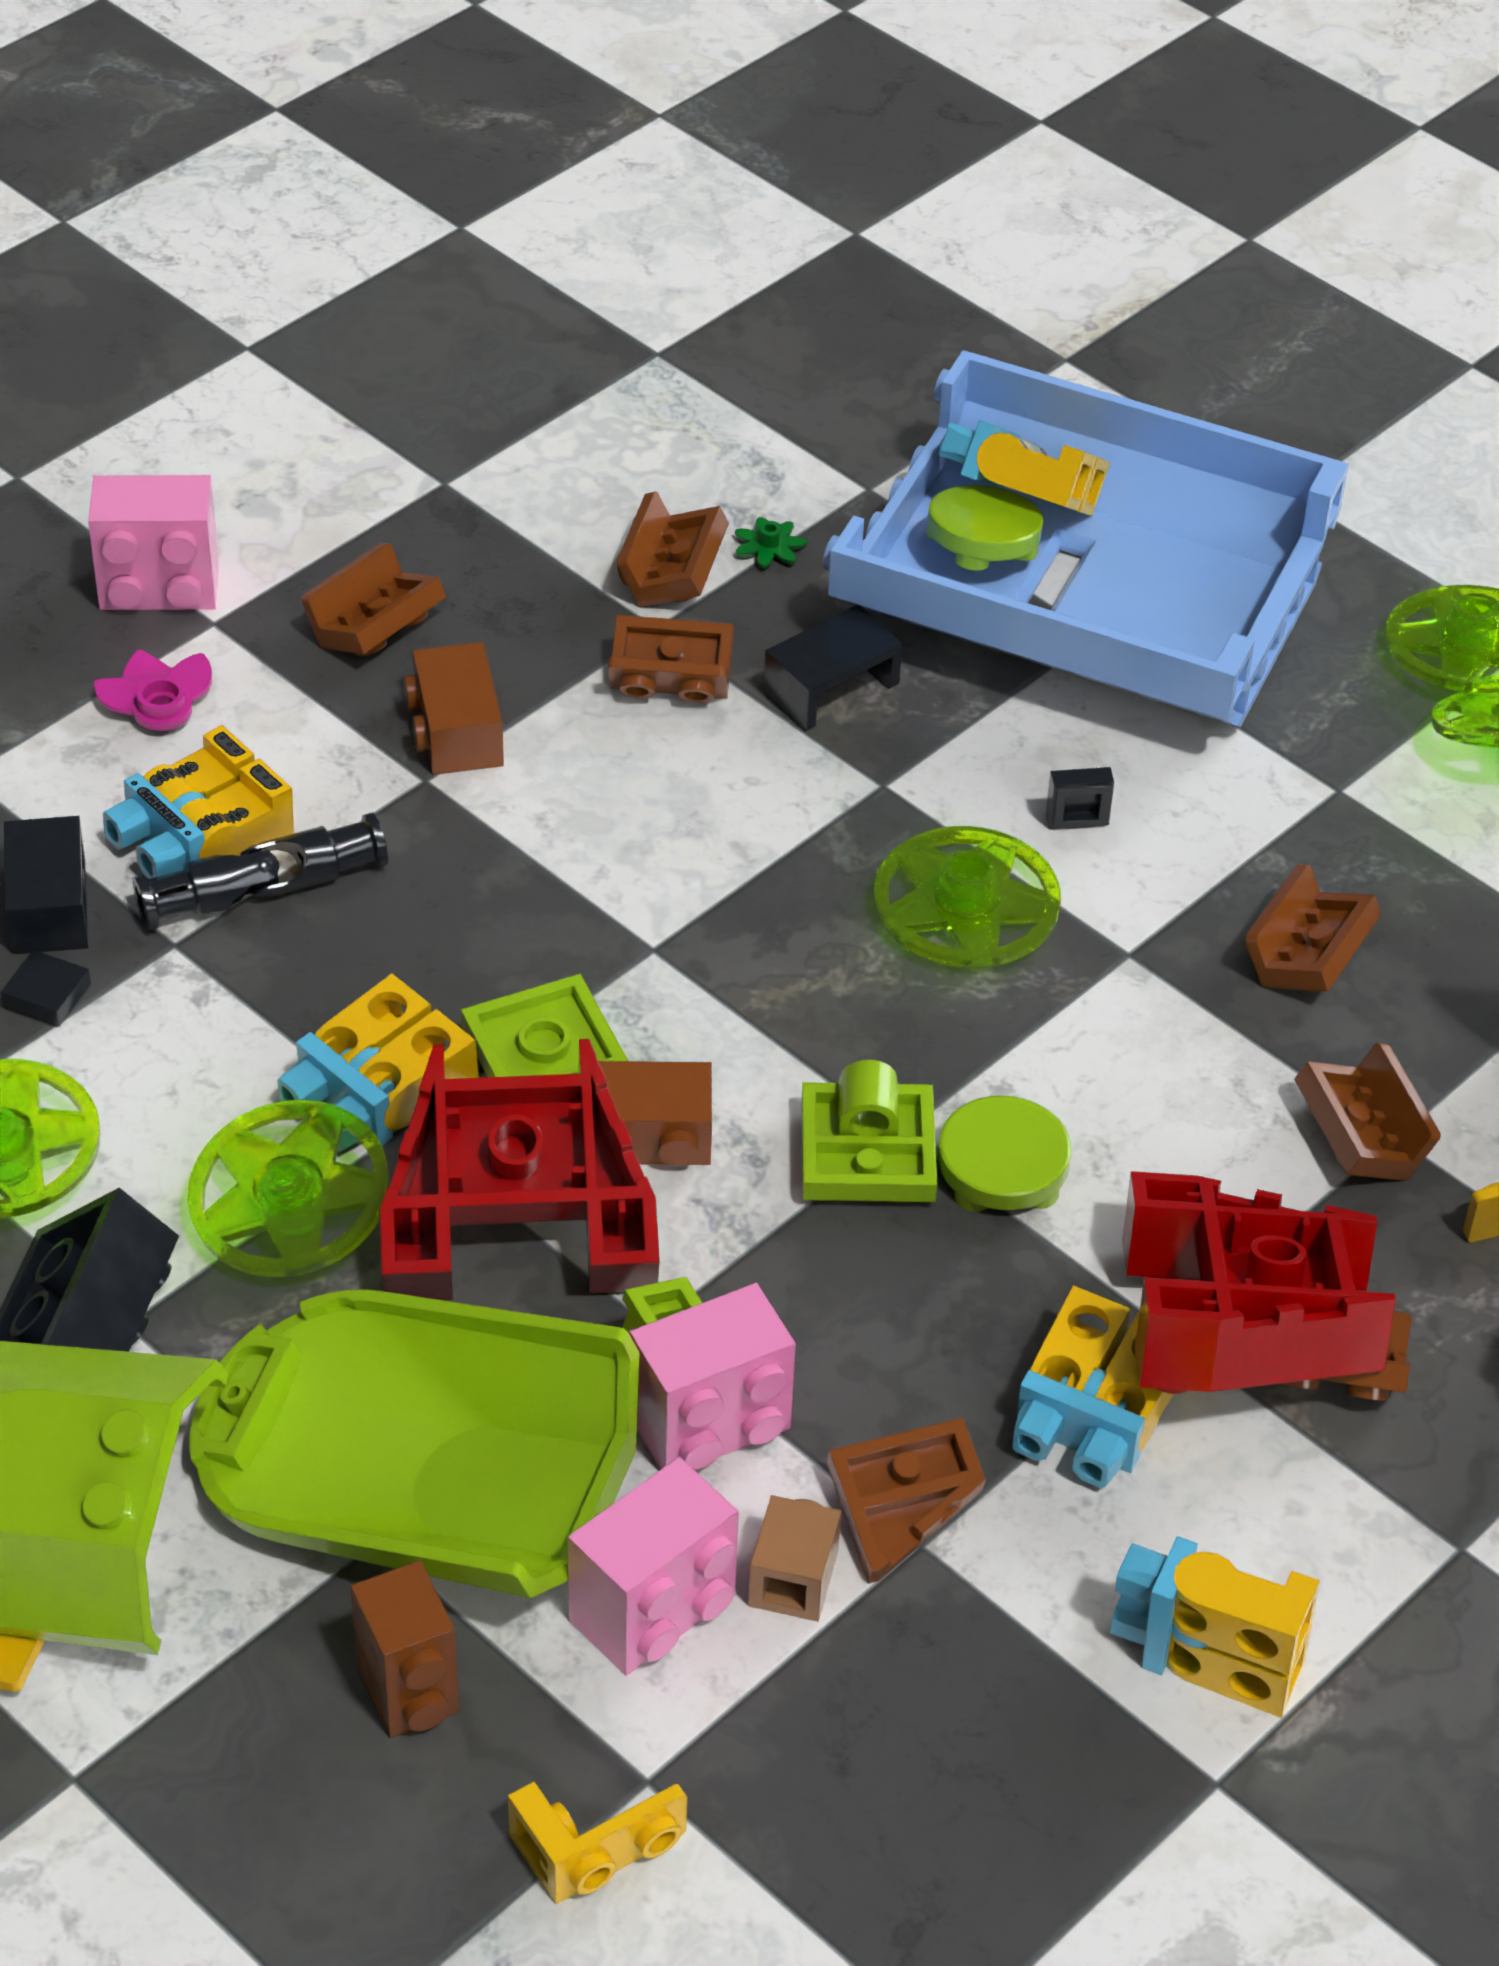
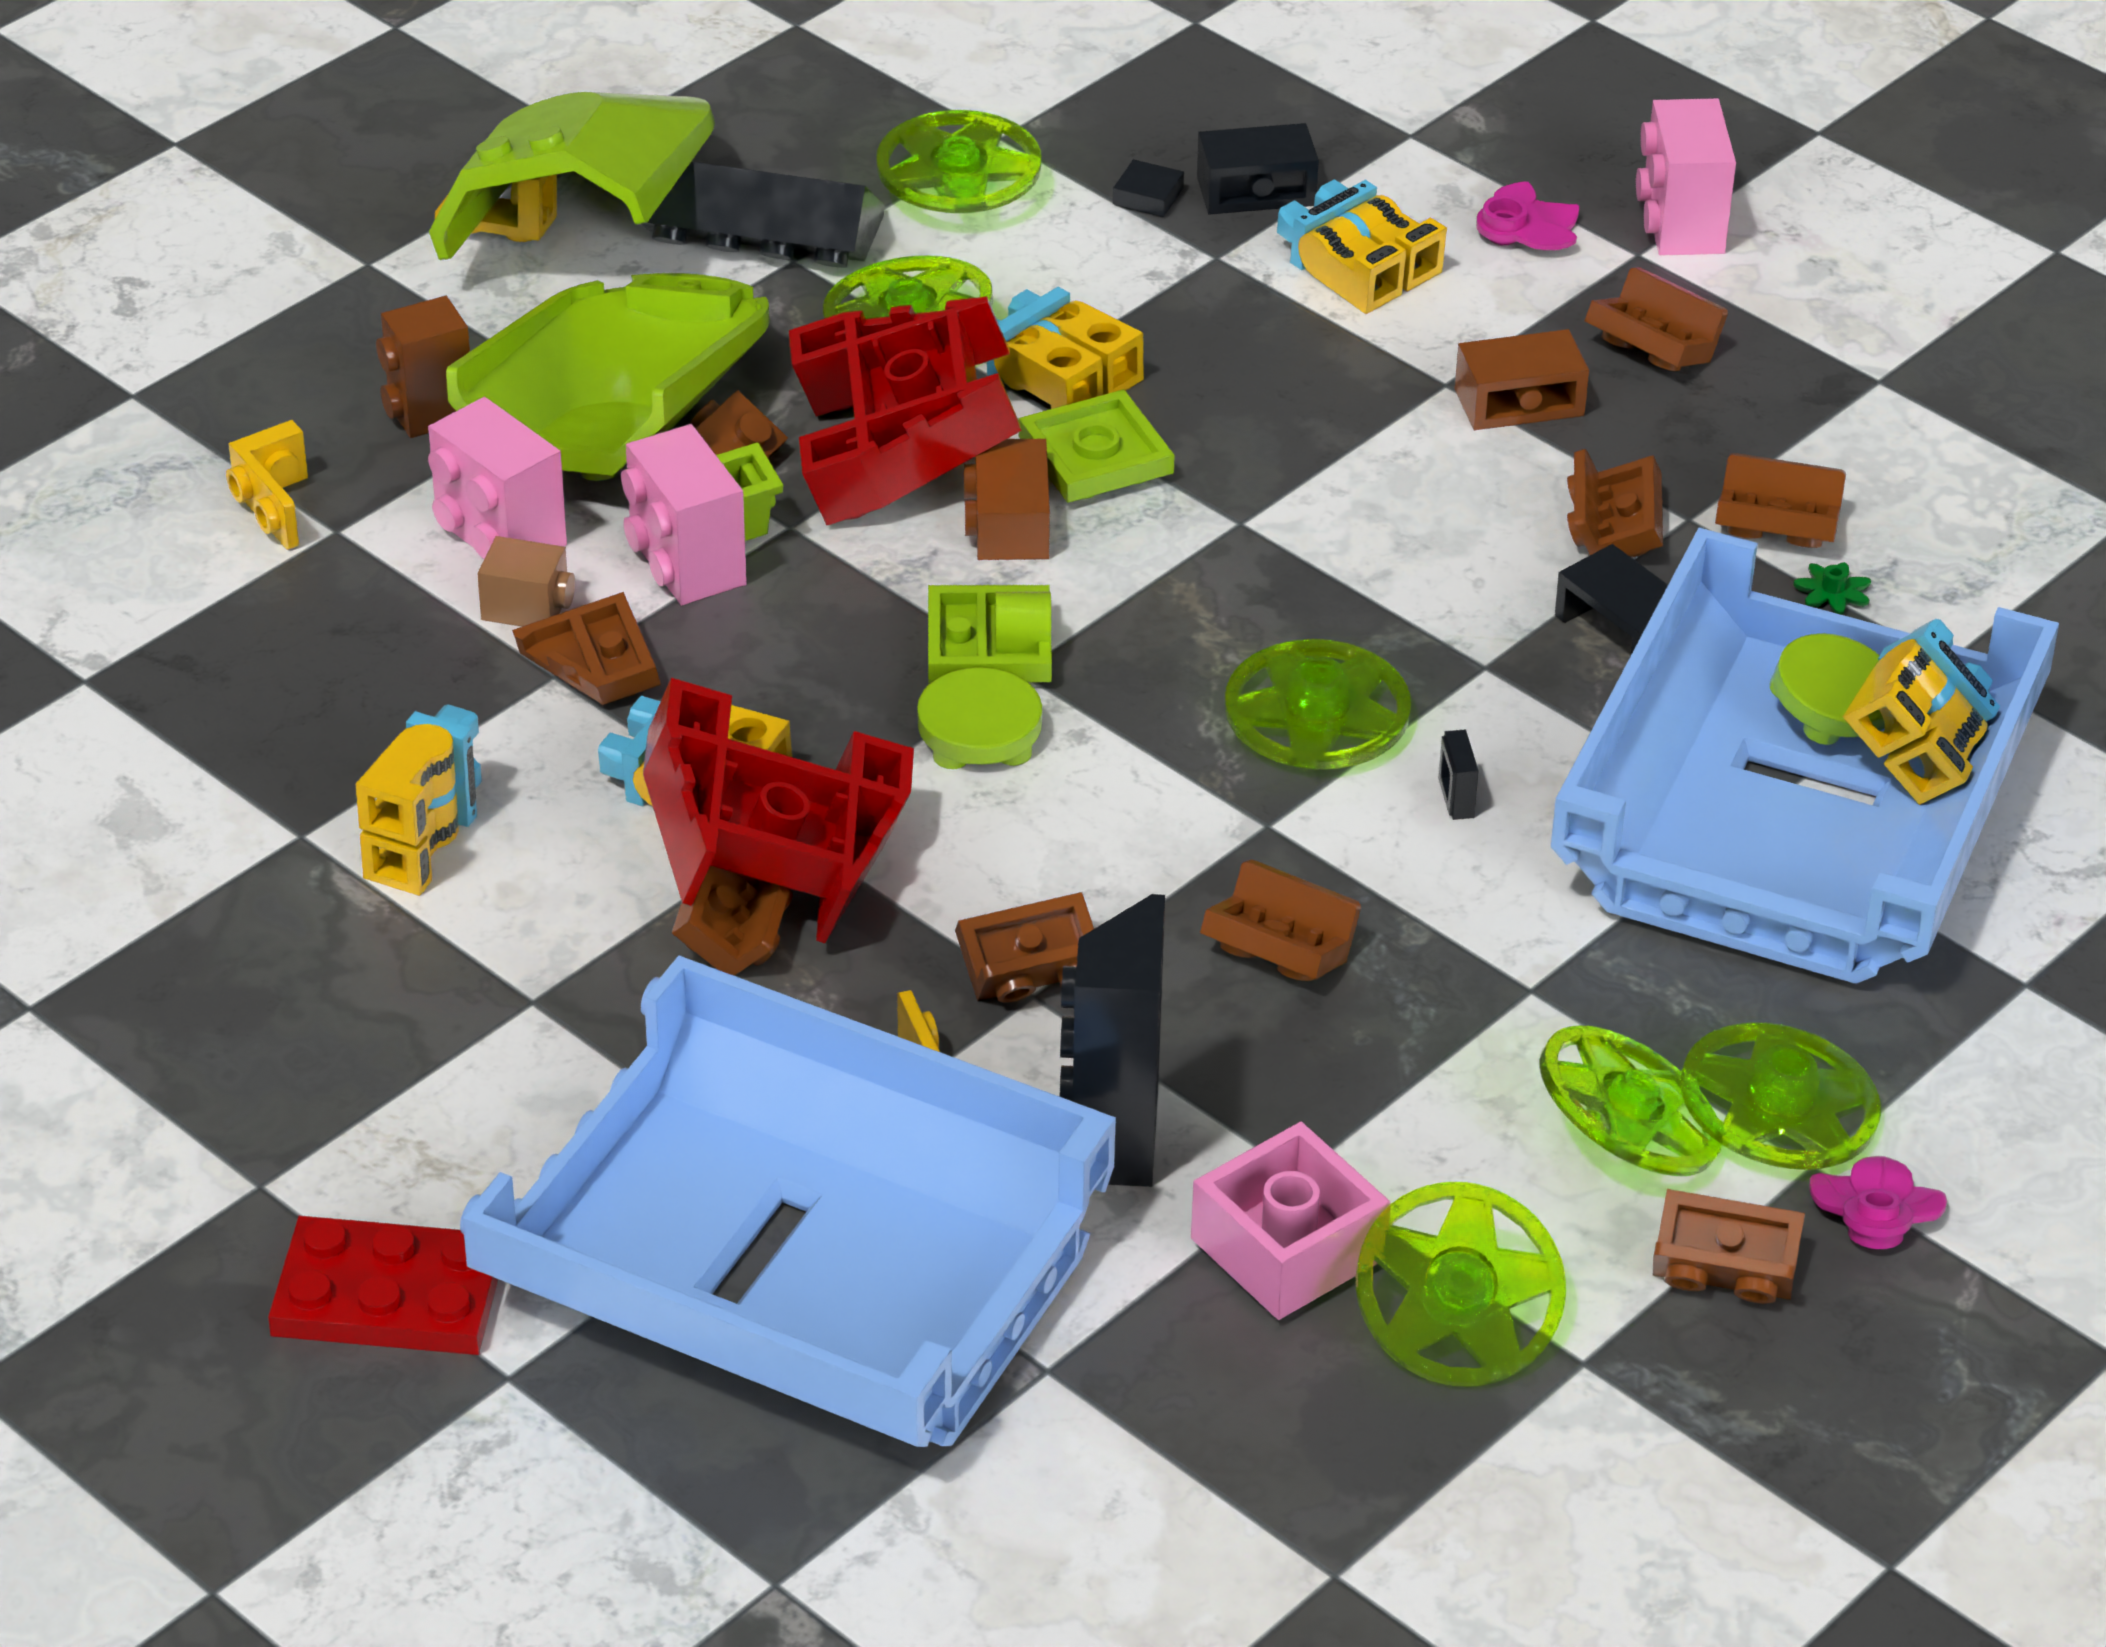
camera: 90 degrees right, 5 degrees down
black piece [132,812,389,931] -> none

